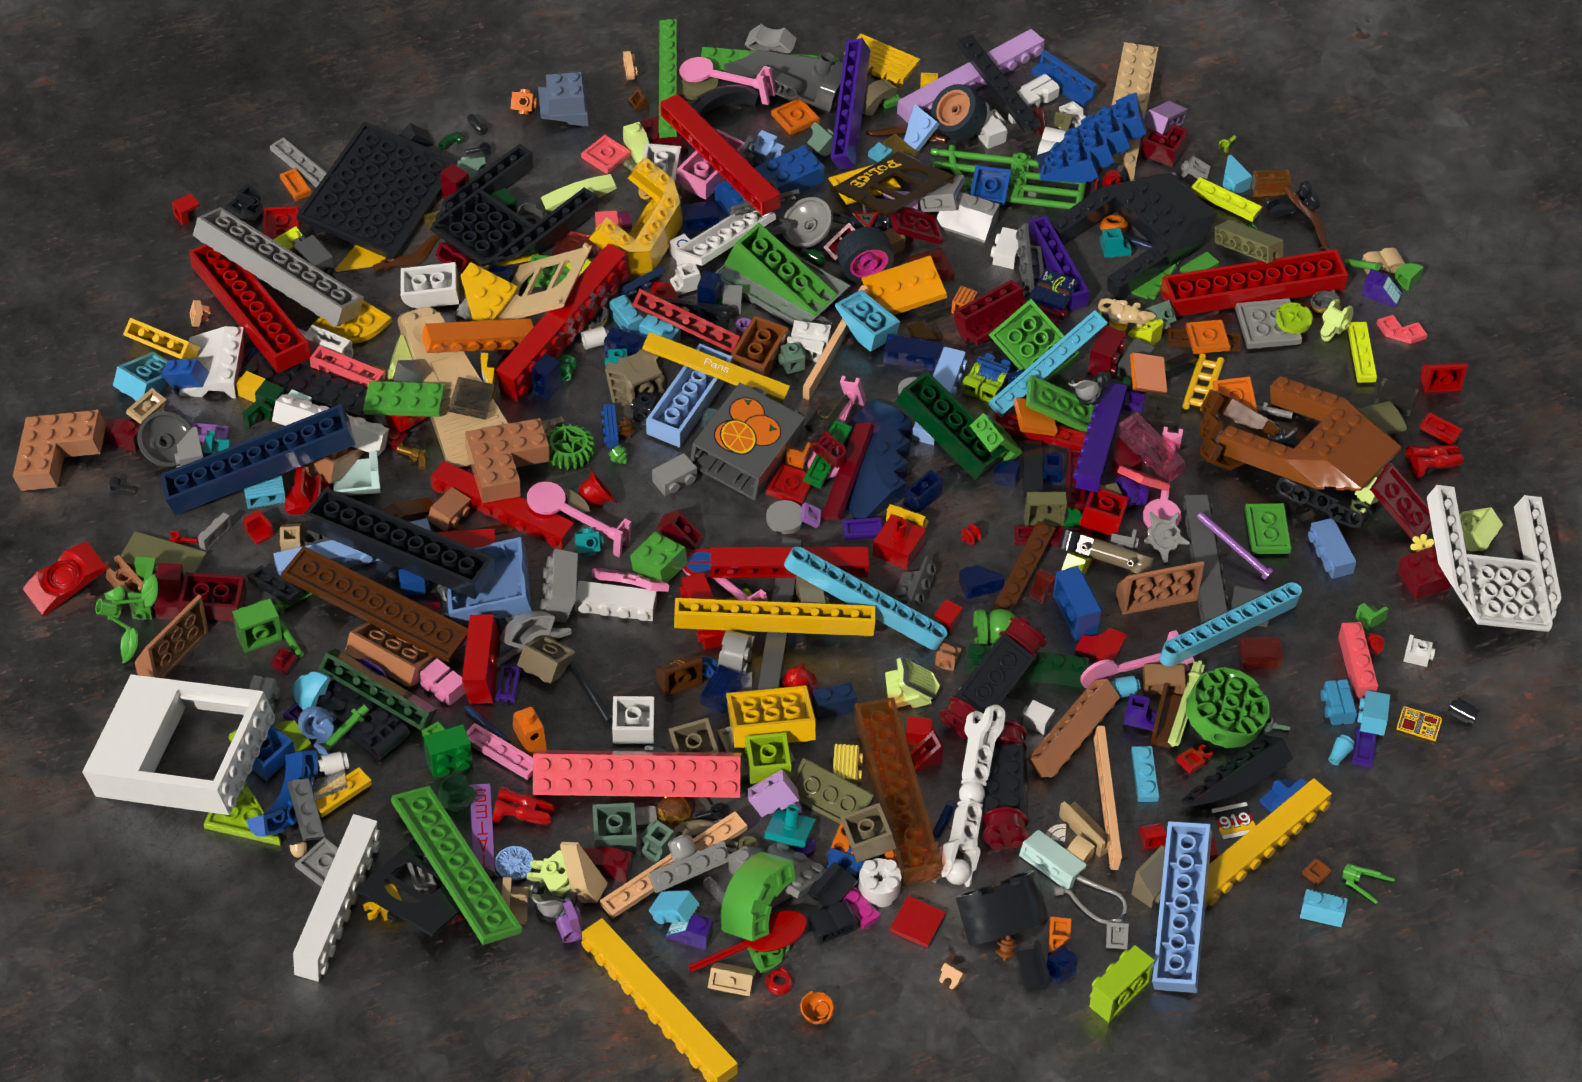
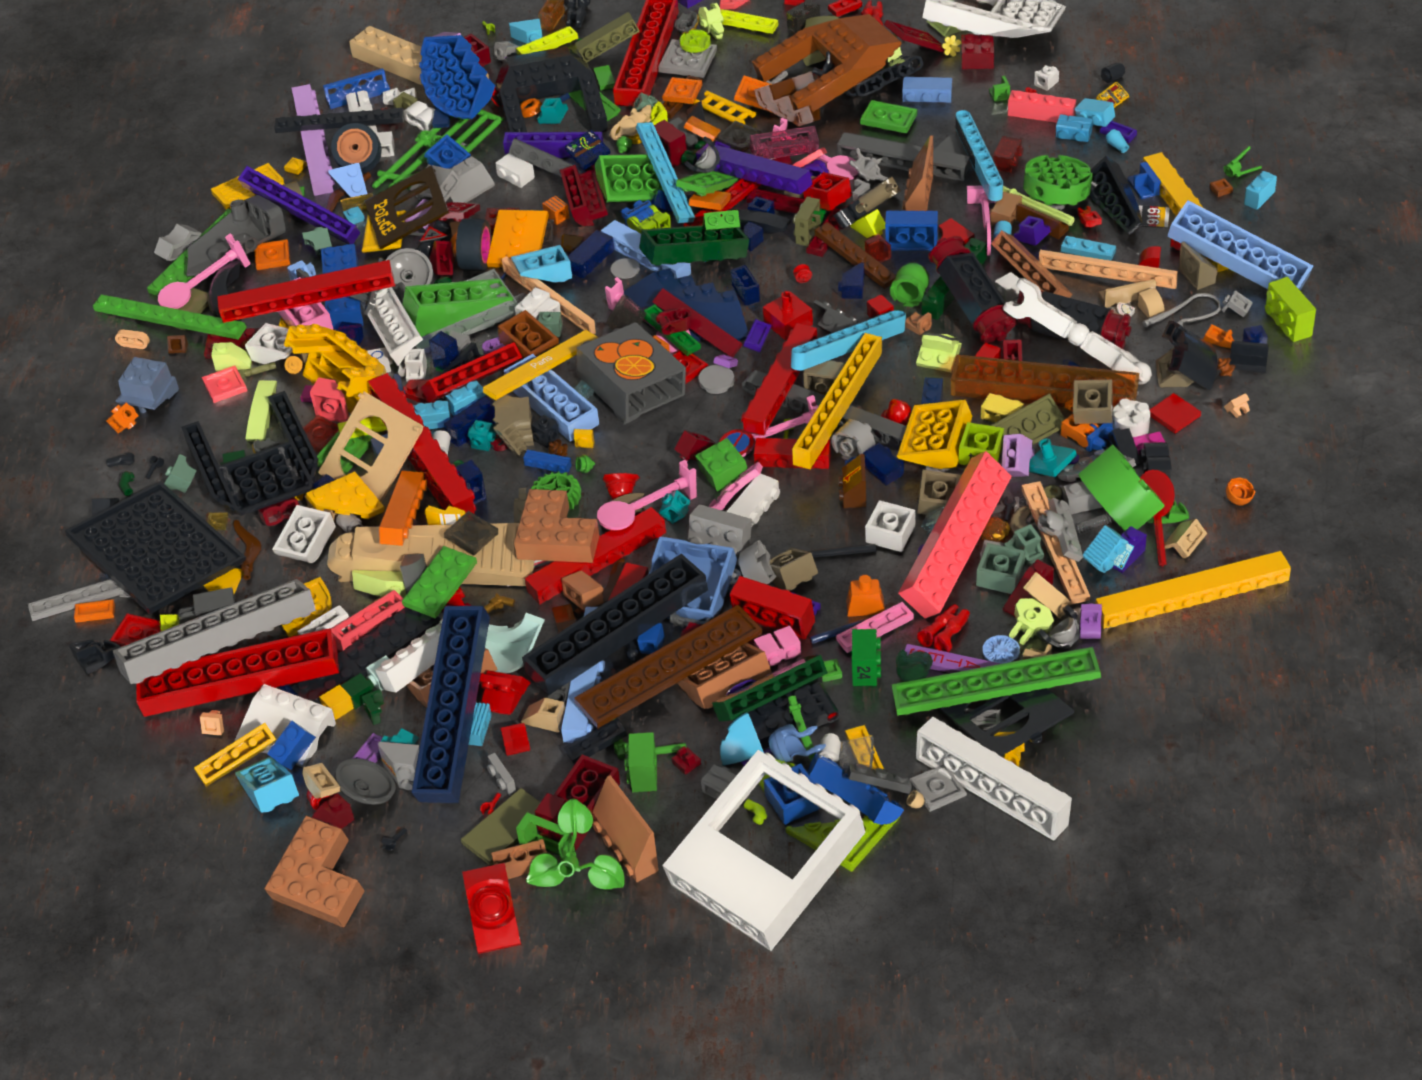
camera: 60 degrees left, 5 degrees down
red panel [172,193,200,225] -> none
dark red brick [440,163,469,199] -> none
light grey brick [652,453,697,496] -> none
red piece [765,967,793,995] -> none
yellow bracket [886,504,929,529] -> none
light aqua panel [1019,830,1086,890] -> none
medium lavender bar [1197,512,1274,580] -> none
reddish brown piece [1283,185,1330,251] -> none
none -> yellow plate [574,429,595,448]

